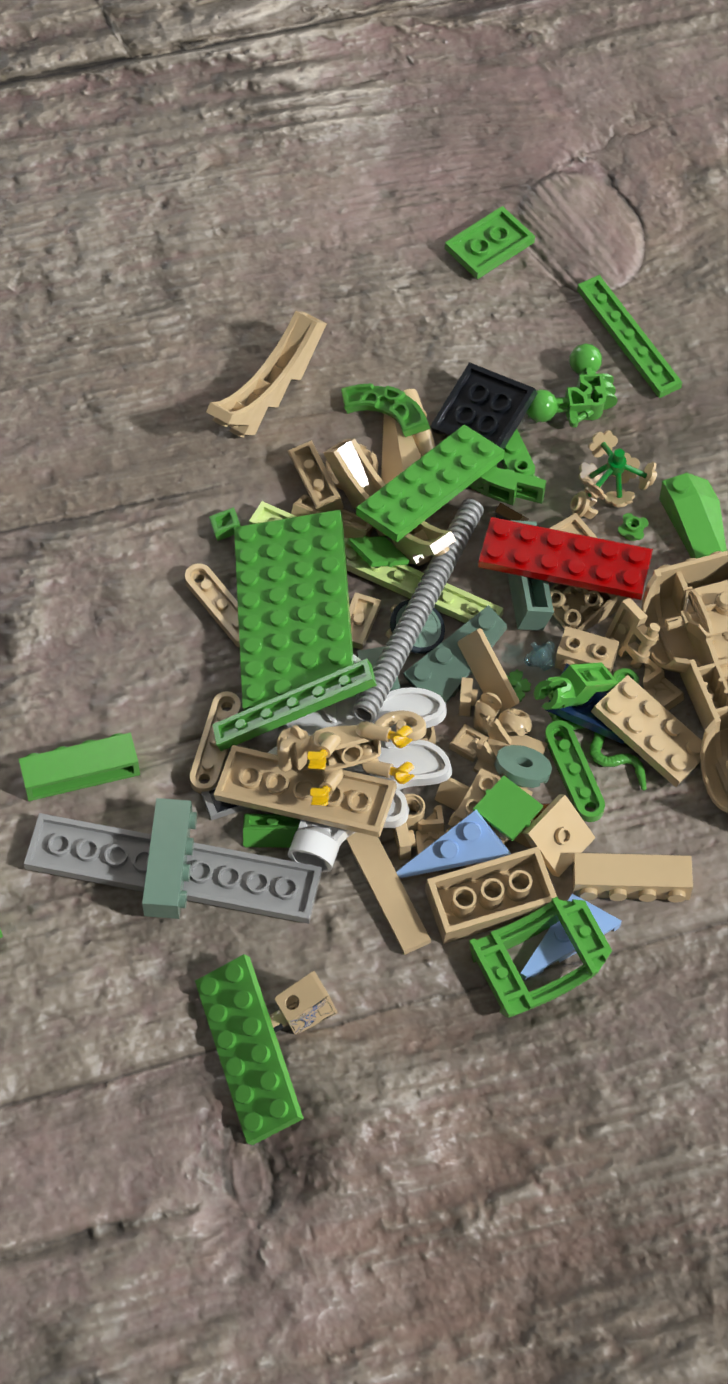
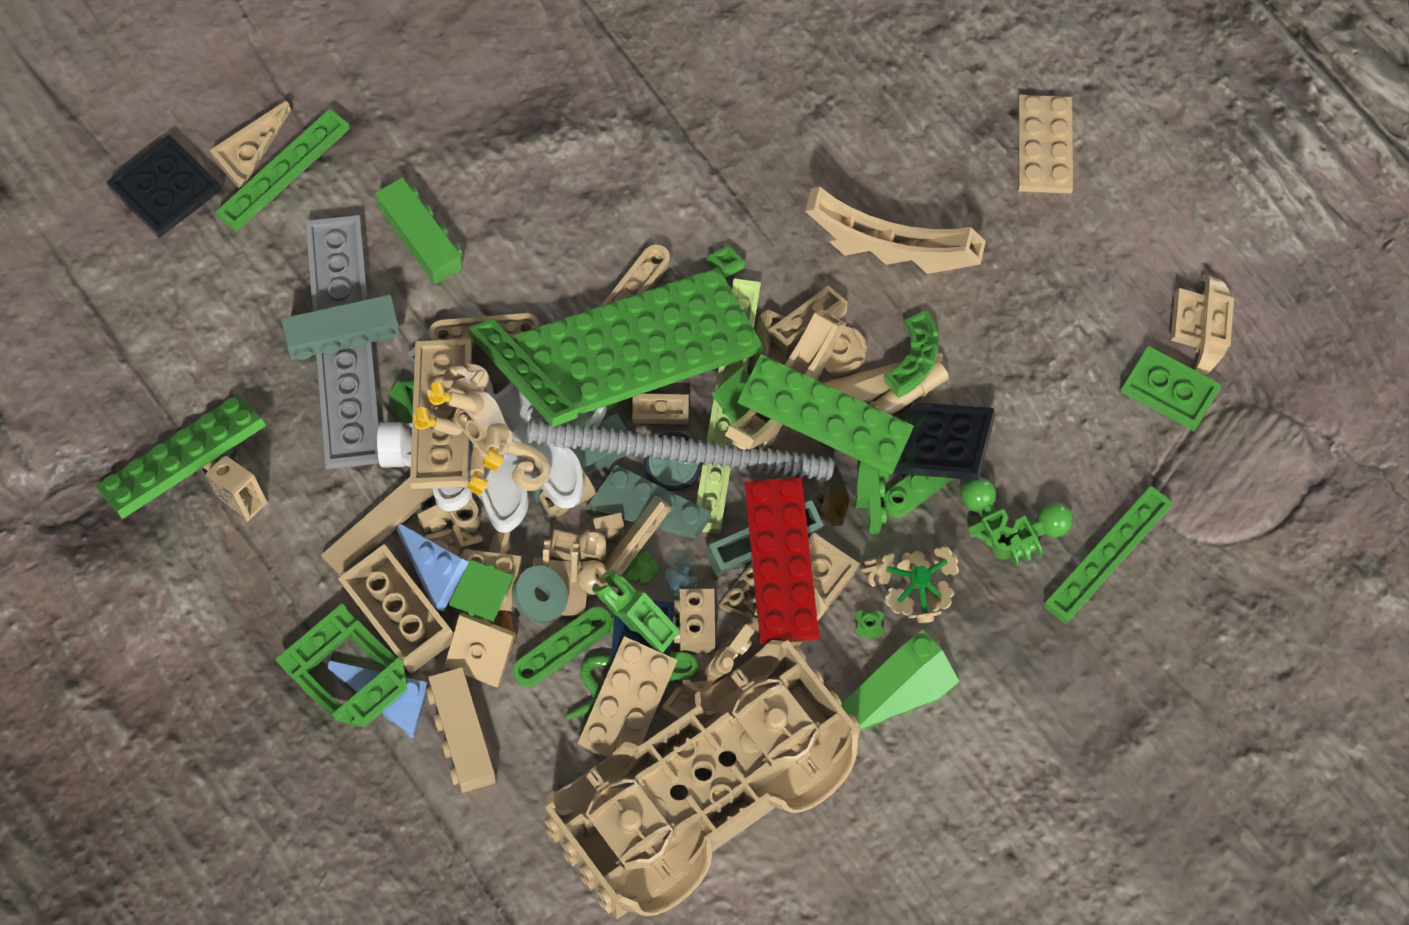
camera: 70 degrees right, 5 degrees up
none -> tan plate [1018,95,1073,194]
none -> tan plate [1170,274,1234,375]

